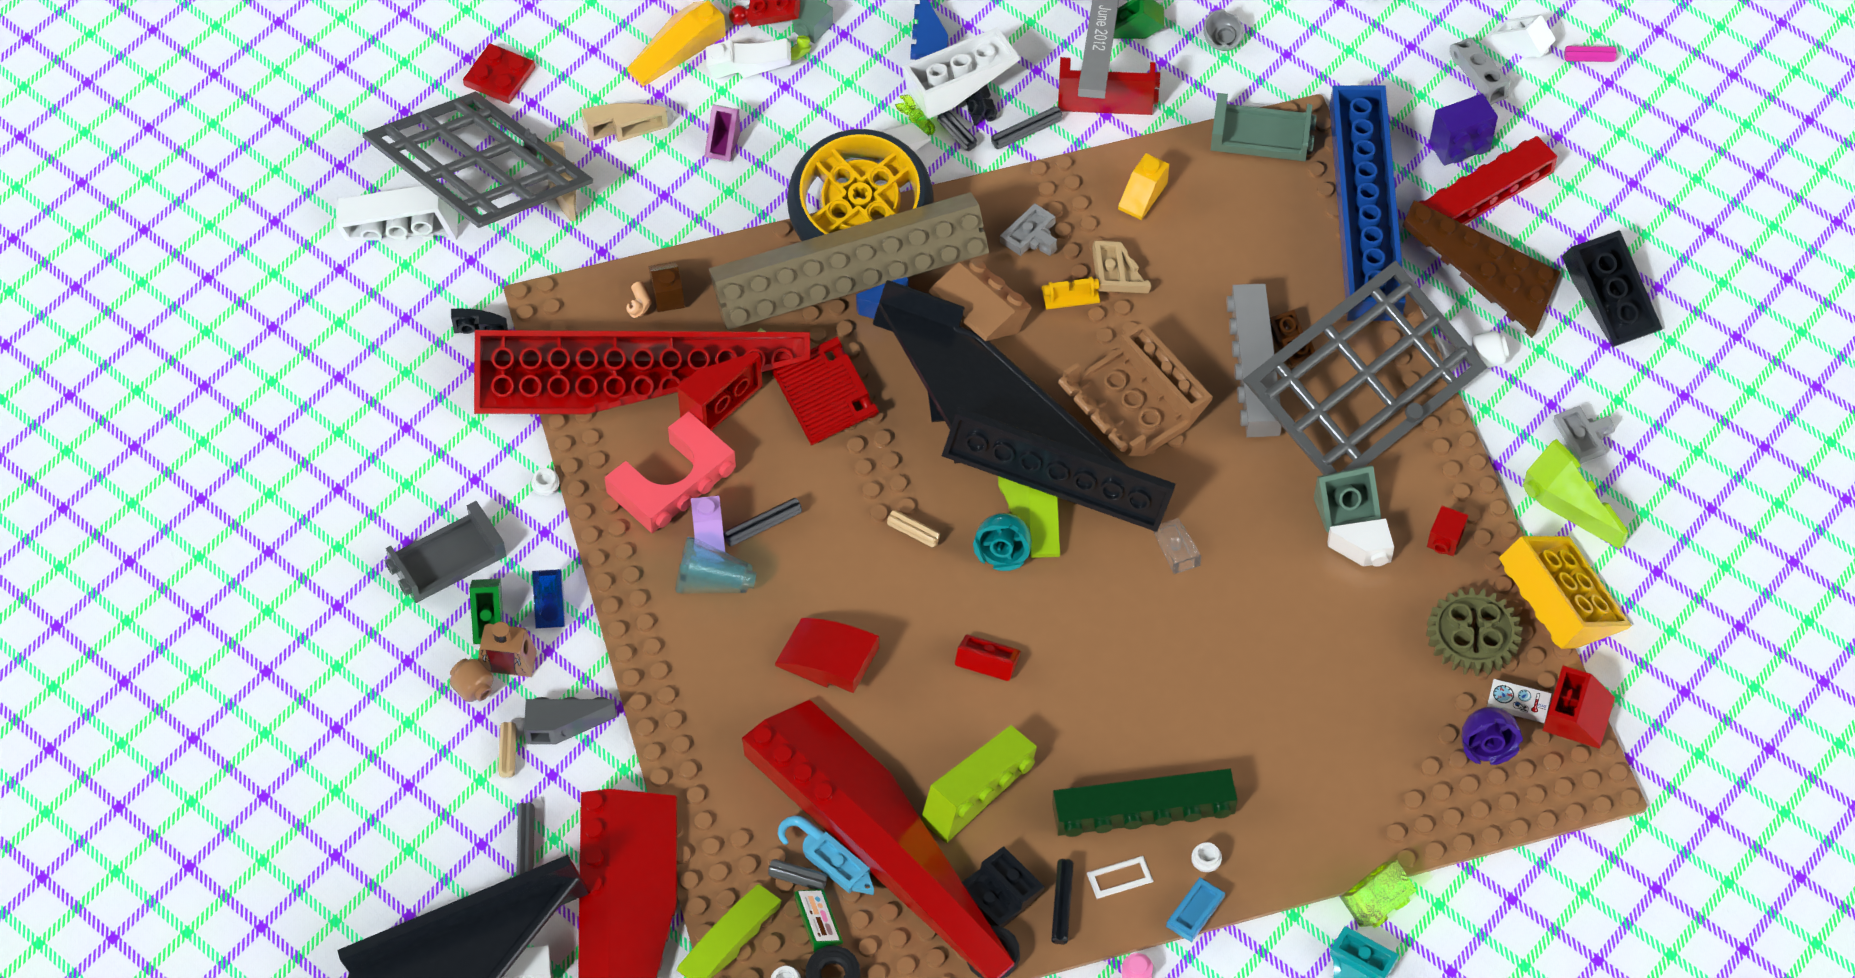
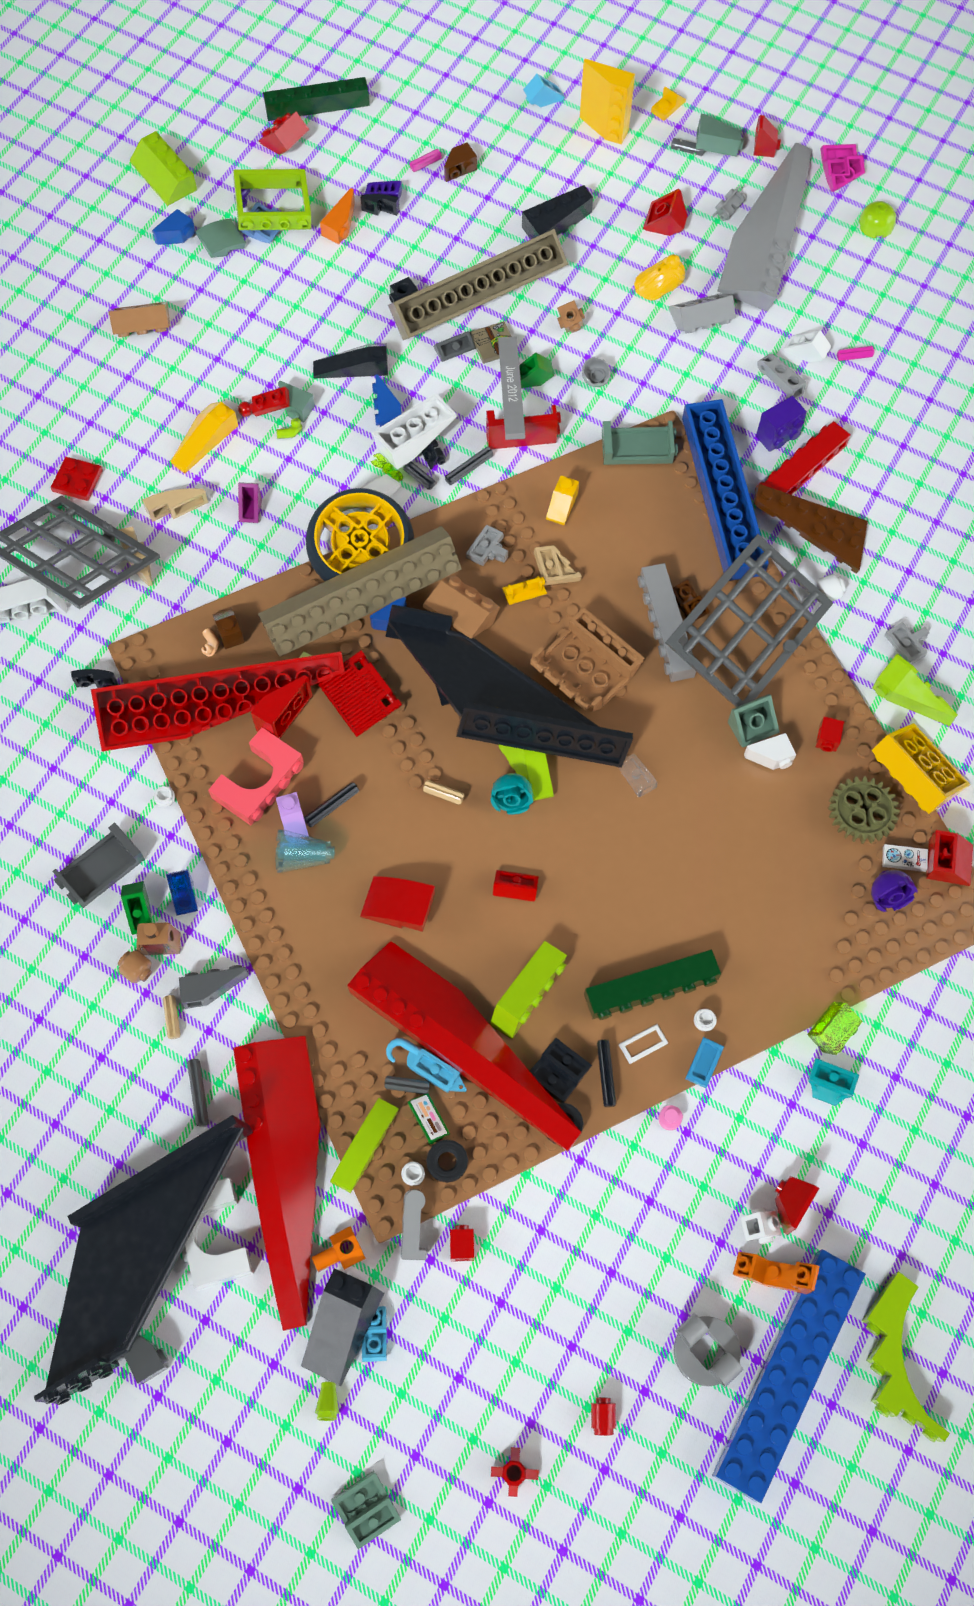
camera: 10 degrees left, 10 degrees up
white slope [706,38,791,79] -> none
black slope [1562,230,1663,348] -> none

